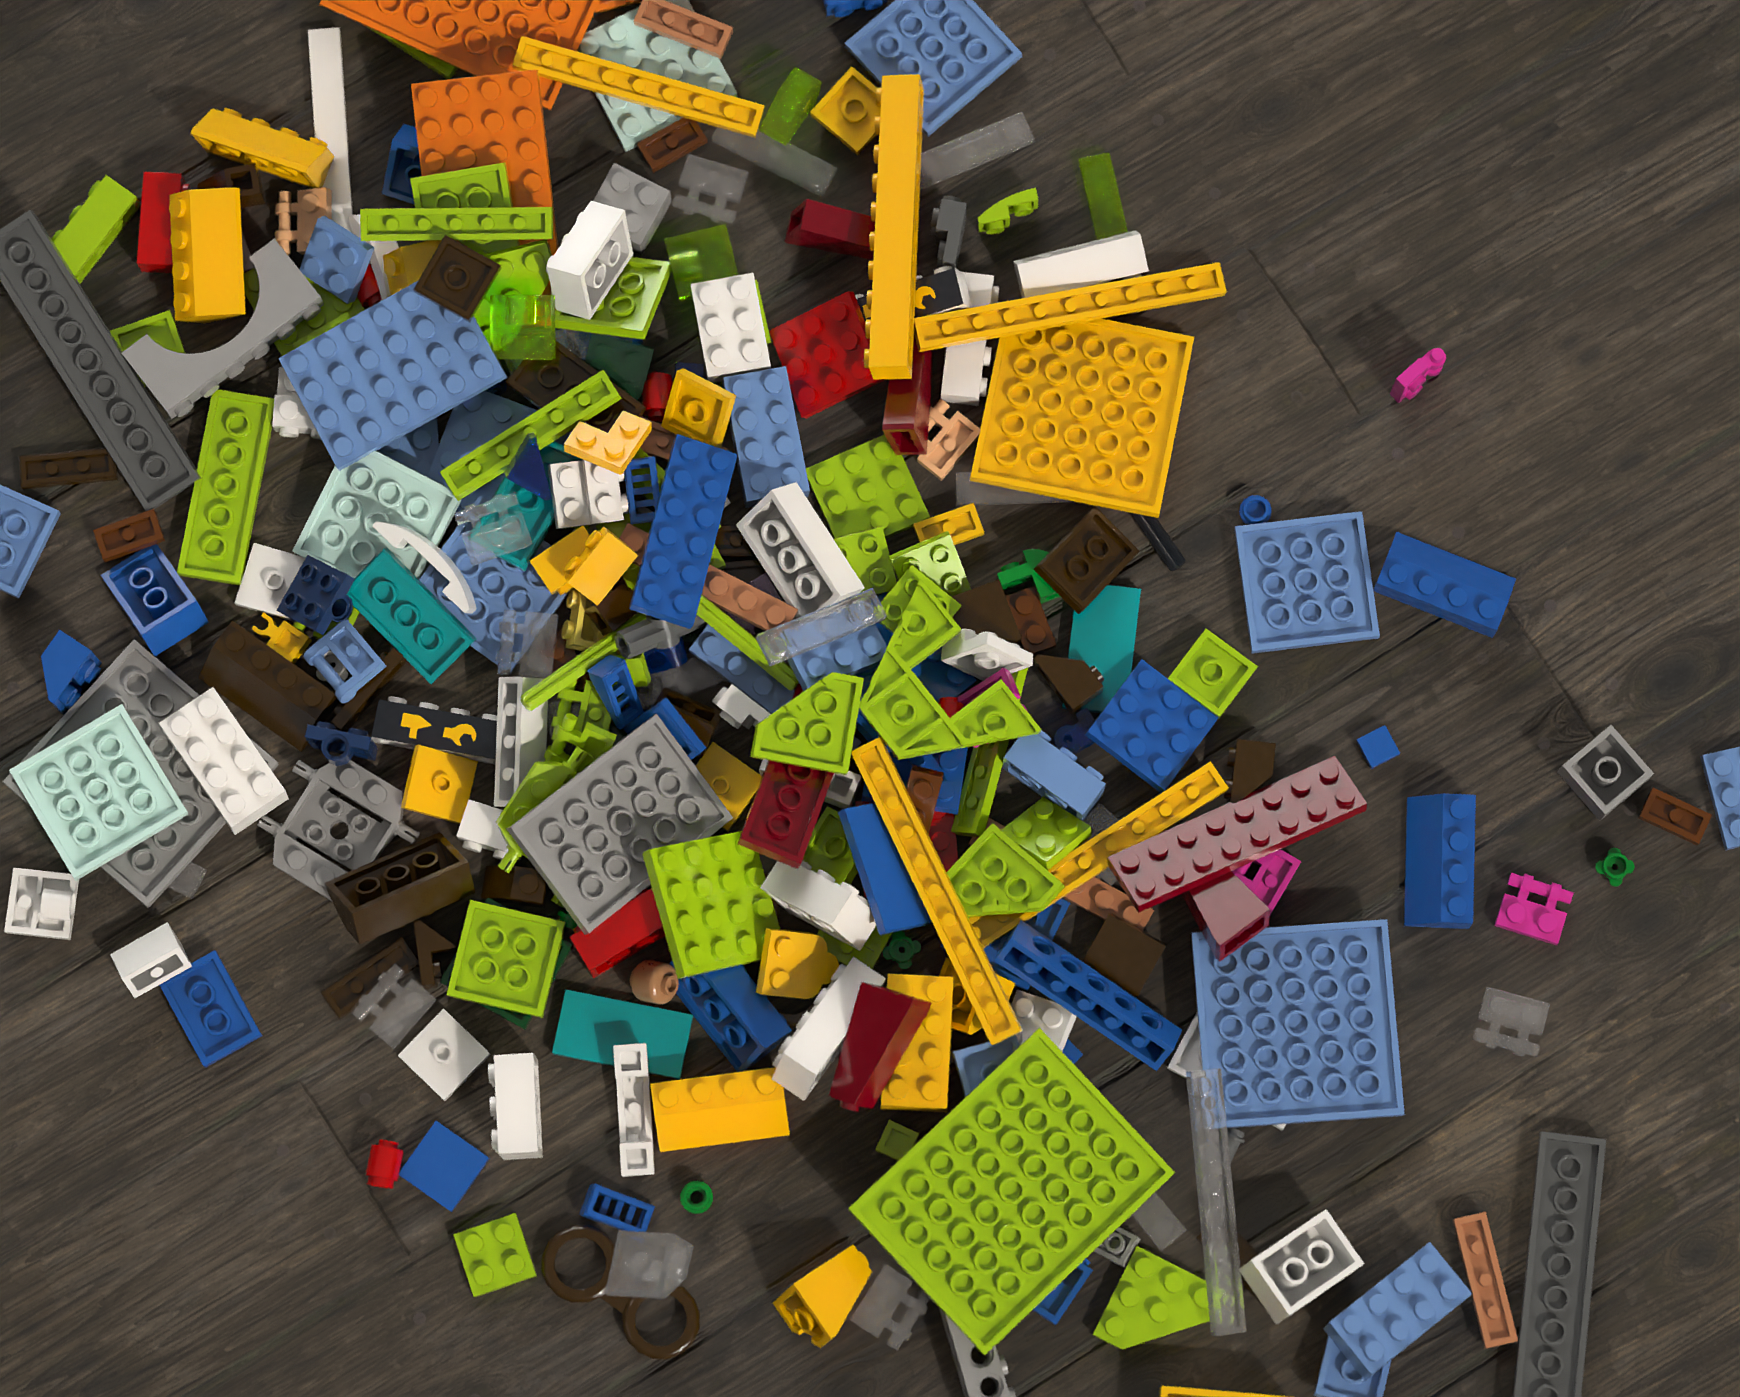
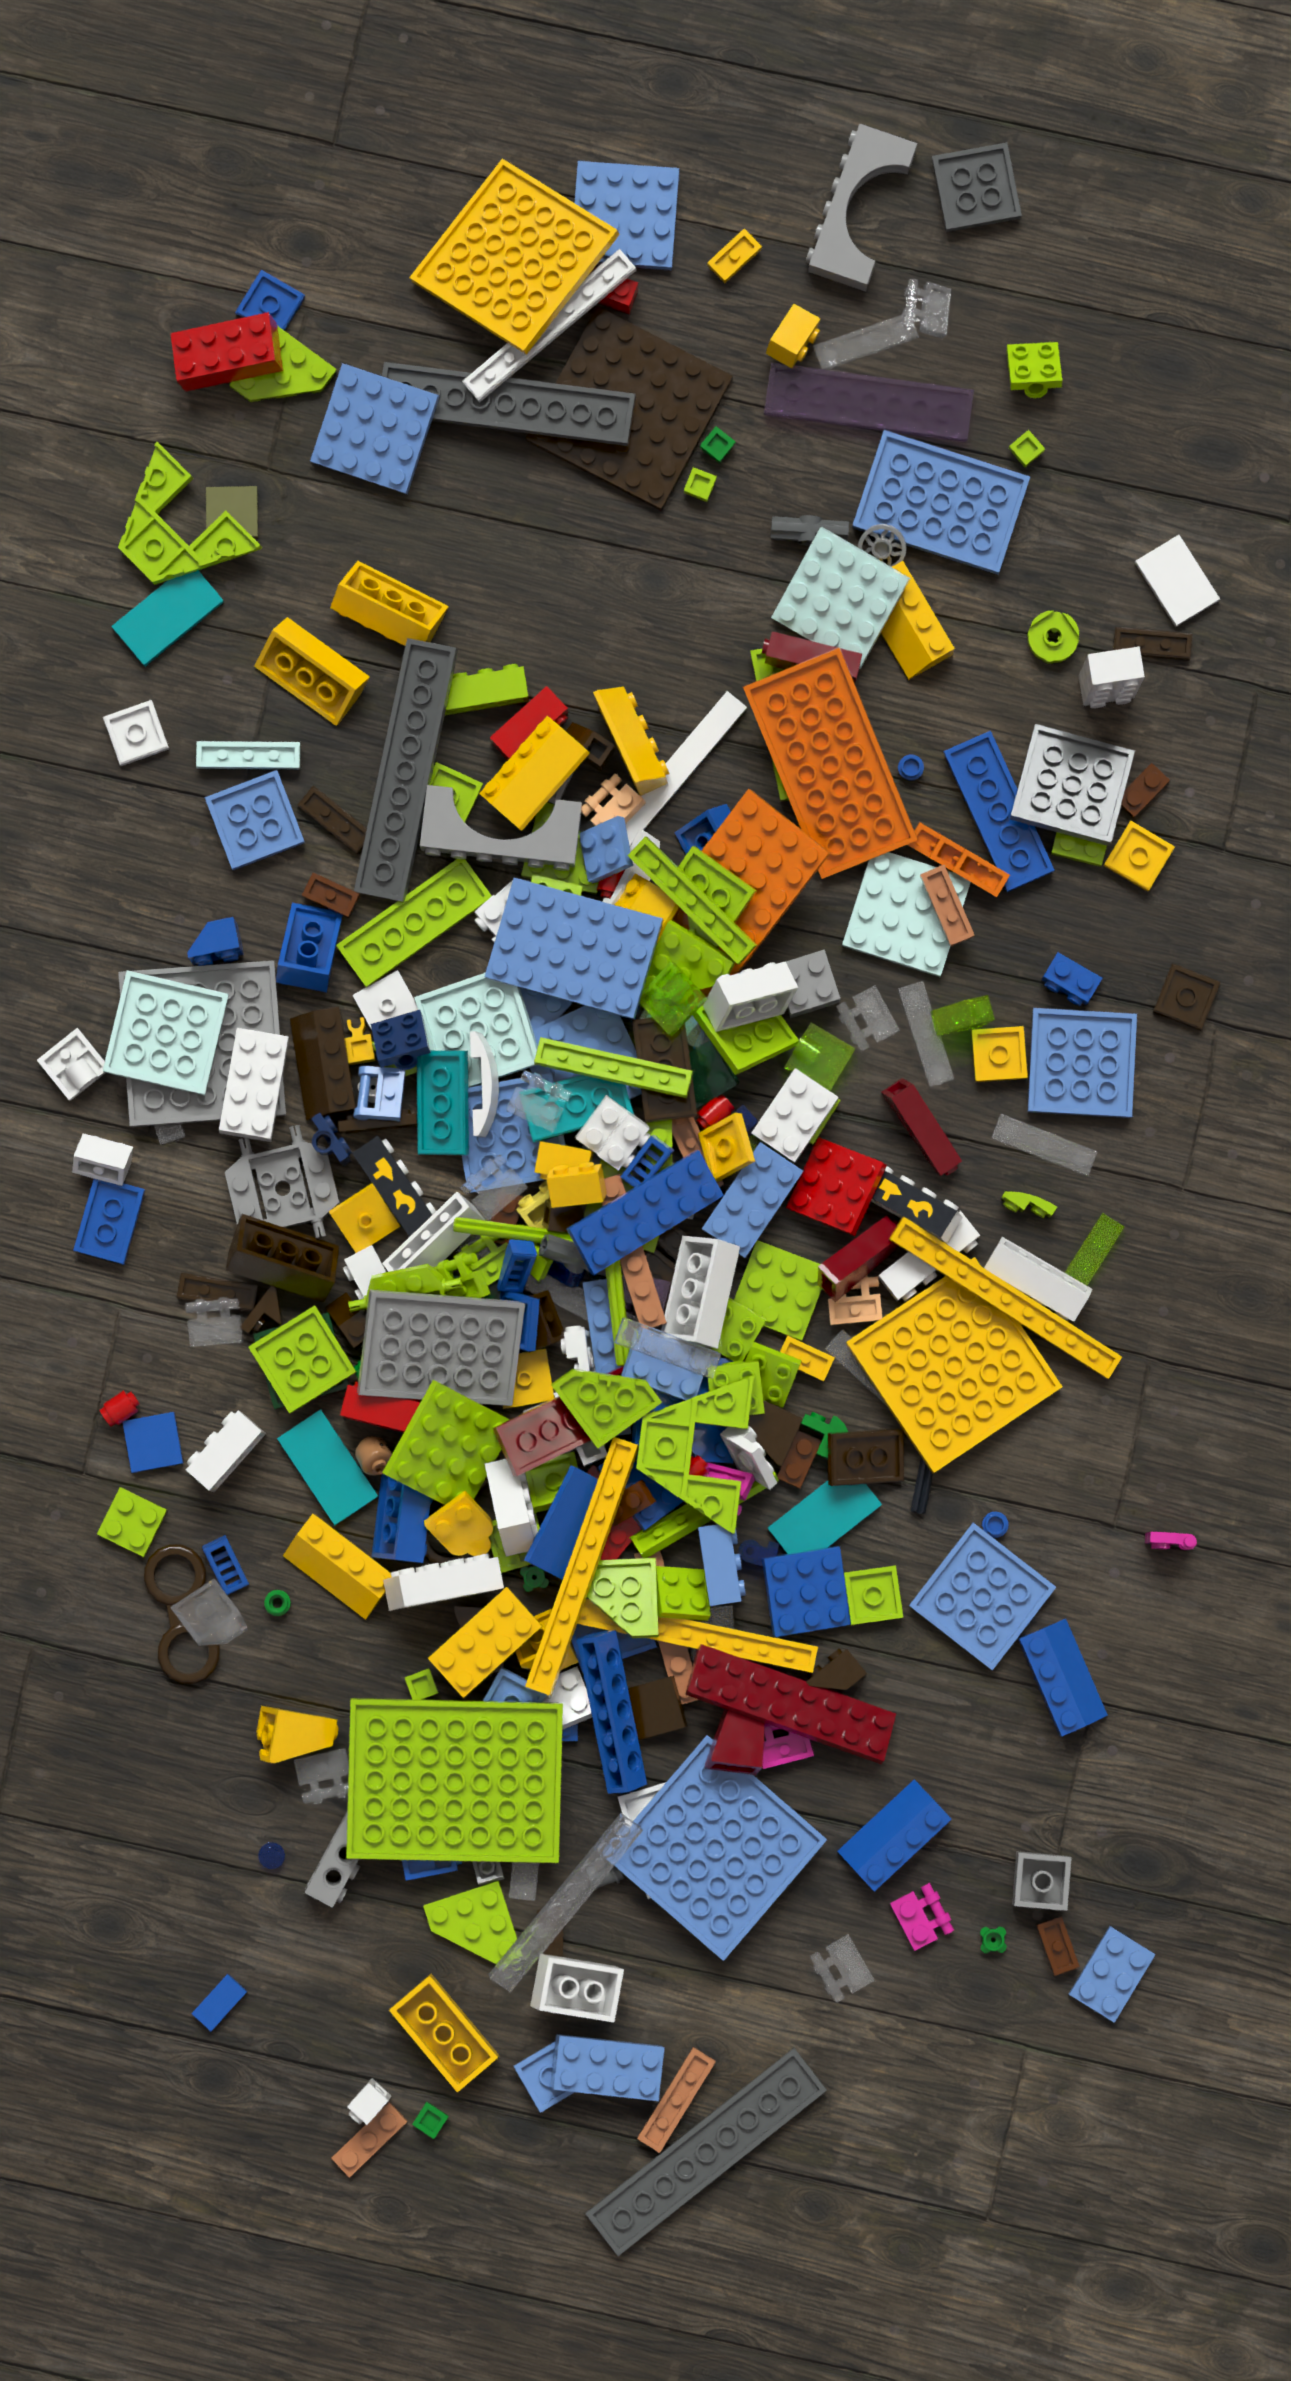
camera: 45 degrees right, 5 degrees up
white plate [398,1008,491,1101] -> none
dark brown tile [413,235,502,323] -> none
clear blue slope [504,432,552,501] -> none
yellow plate [512,36,764,138] -> none
yellow plate [564,411,652,475] -> none
white slope [613,1043,654,1176] -> none
reddish brown plate [637,117,708,173] -> none
dark red slope [828,982,932,1112] -> none
yellow brick [864,74,924,380] -> none
dark grey plate [930,195,967,269] -> none
dark brown slope [1033,654,1104,715] -> none
blue tile [1356,725,1400,769] -> none

